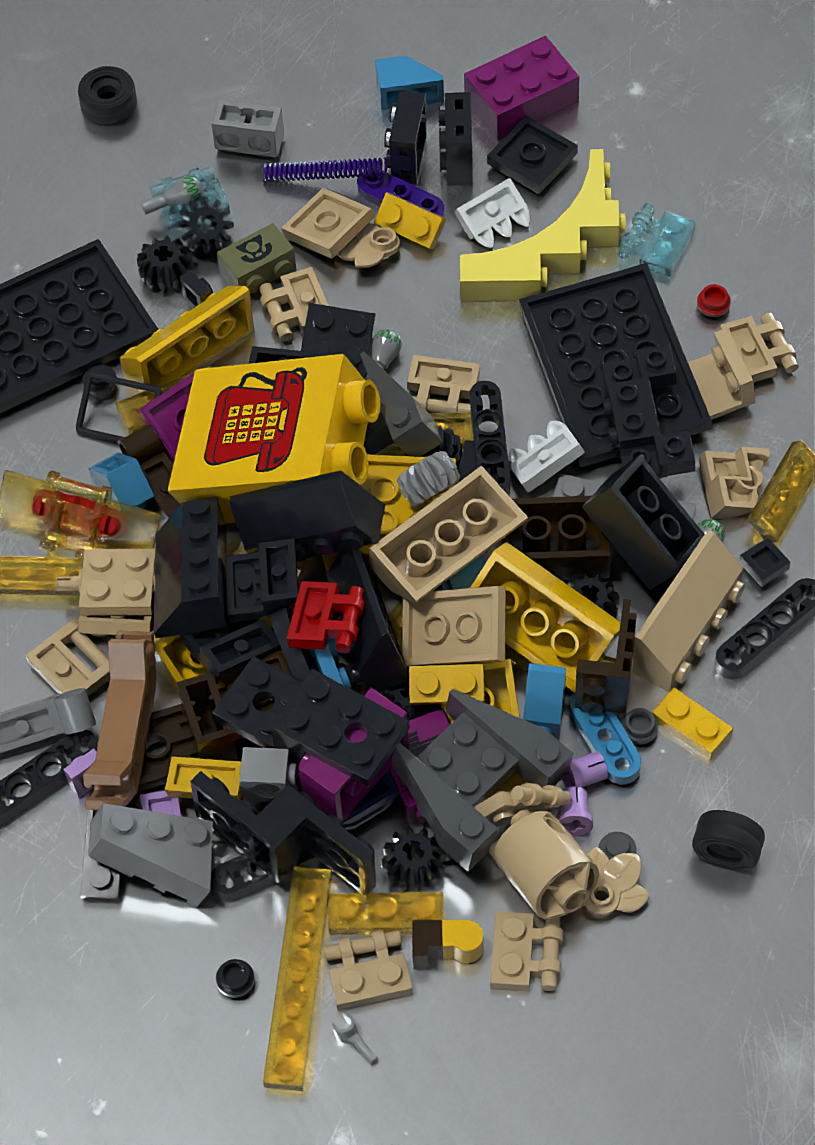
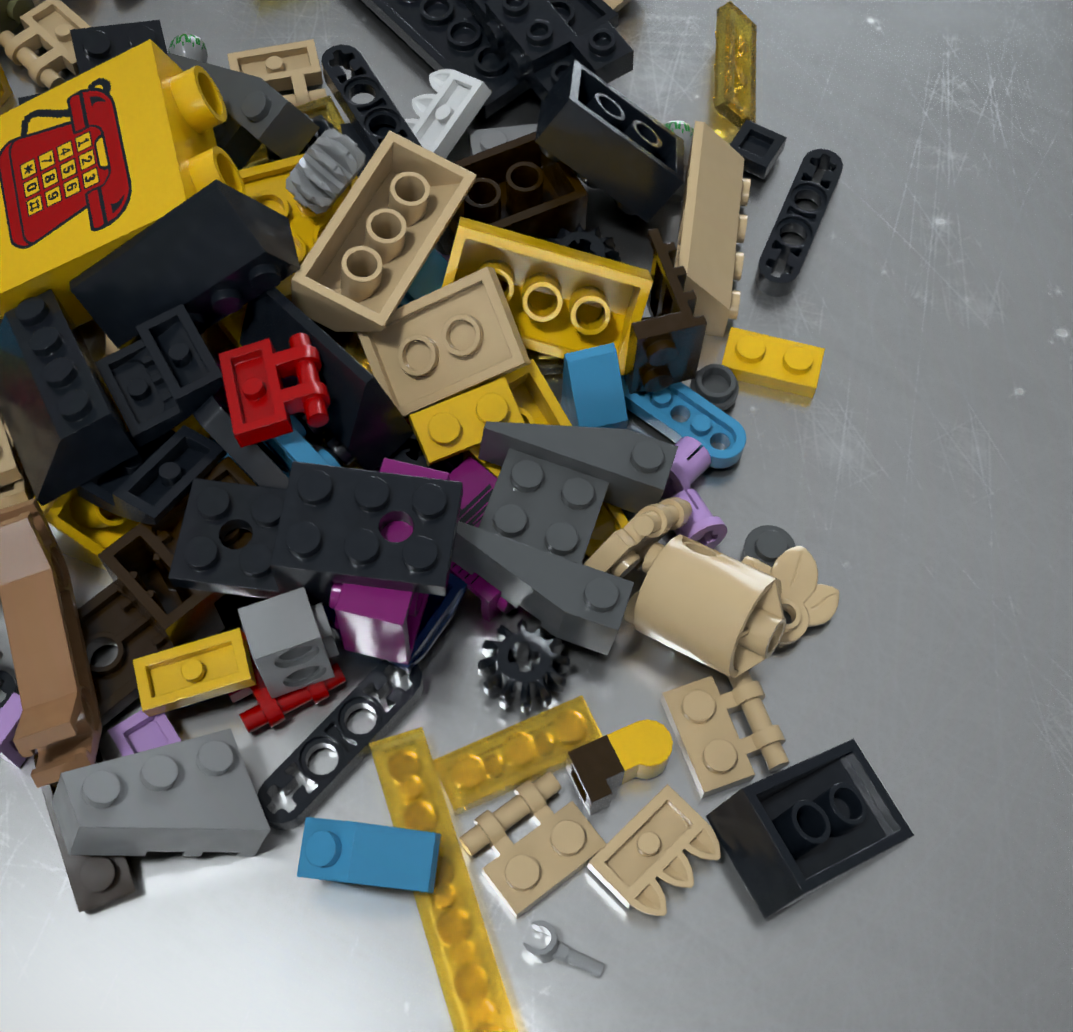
camera: 30 degrees left, 5 degrees up
black bracket [190,771,376,897] -> none
black plate [216,959,255,998] -> none
black tyre [692,810,765,870] -> none
tan slope [698,446,770,519] -> none
none -> dark azure slope [297,817,441,893]
none -> tan plate [587,784,721,916]
none -> black slope [706,738,914,919]

